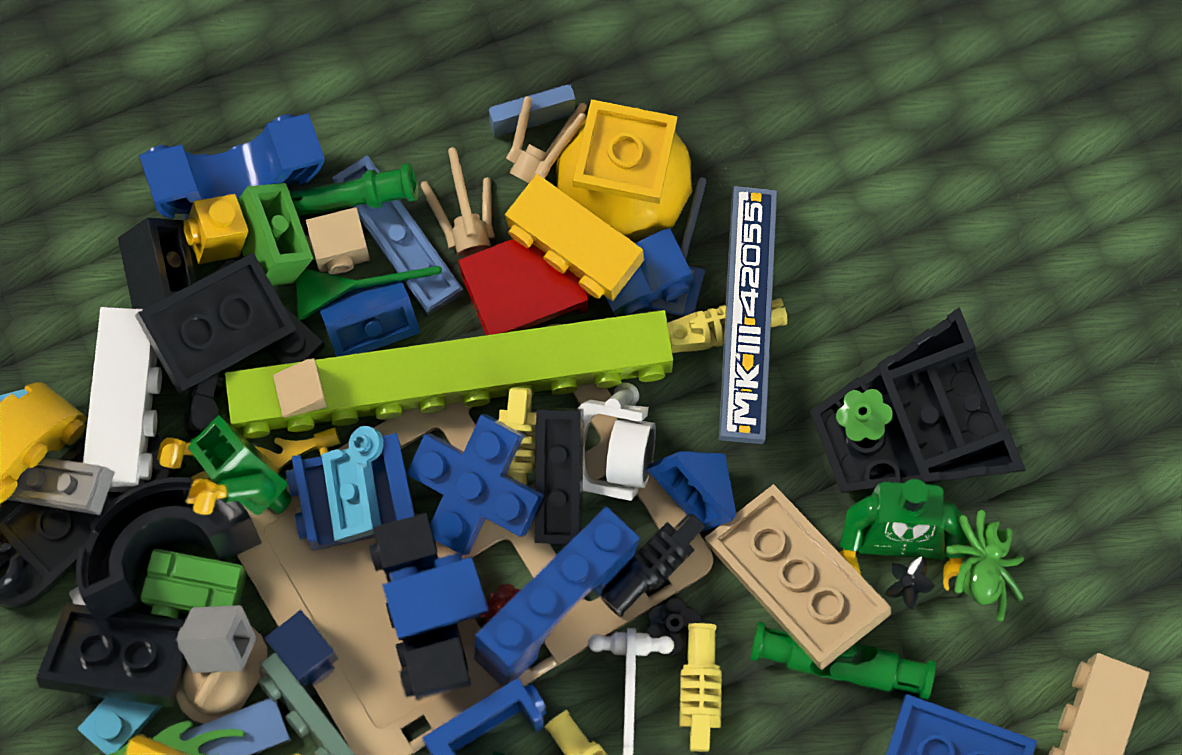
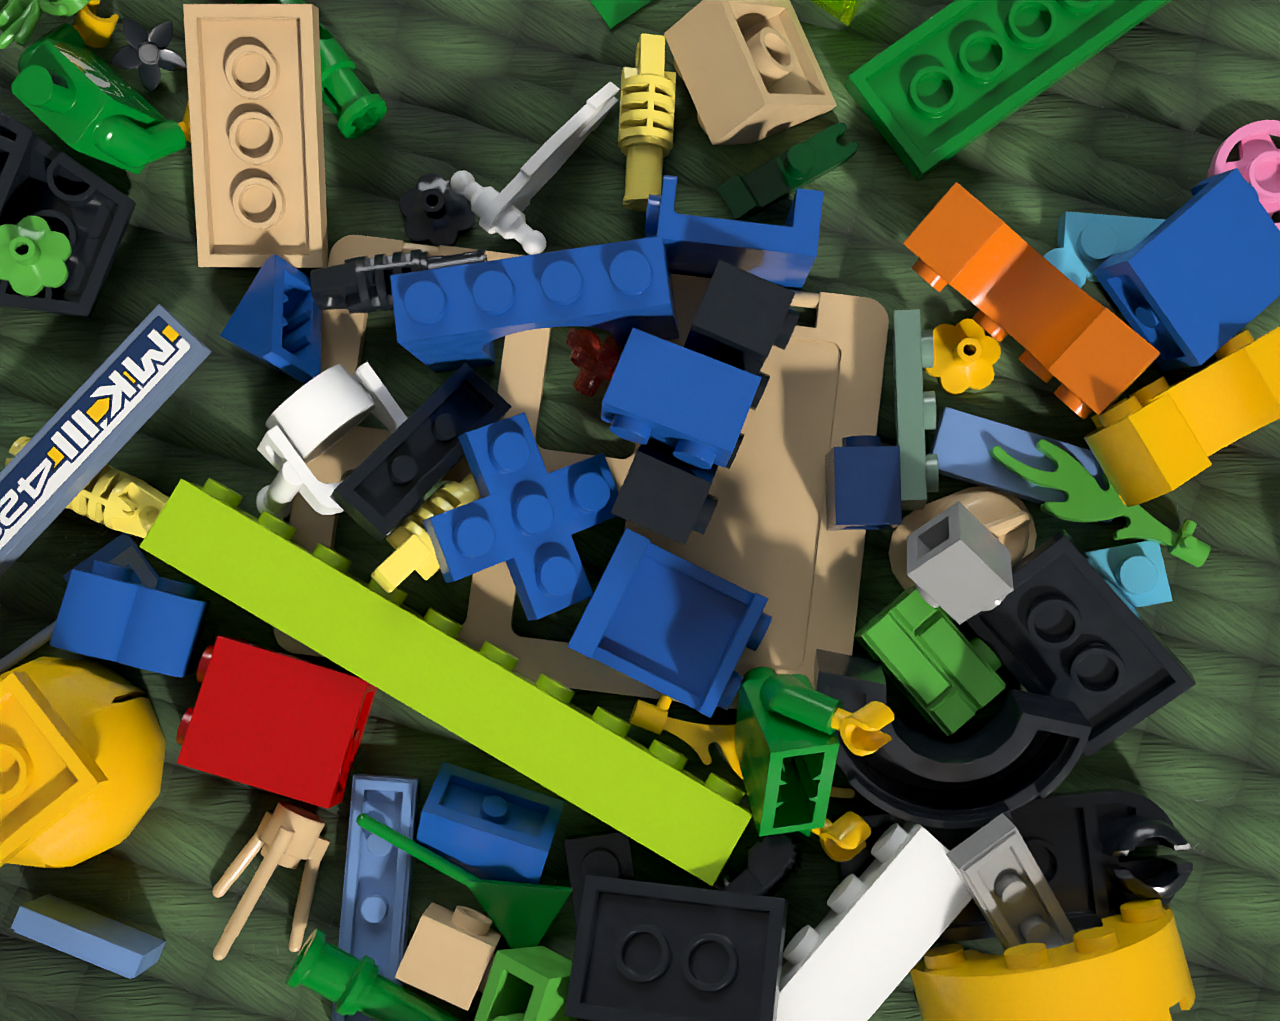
camera: 140 degrees left, 10 degrees up
tan slope [273,358,327,418] -> none
medium azure hinge [321,426,384,543] -> none
yellow brick [505,174,644,302] -> none
tan plant [506,96,587,183] -> none
light yellow hinge [680,623,722,752] -> none

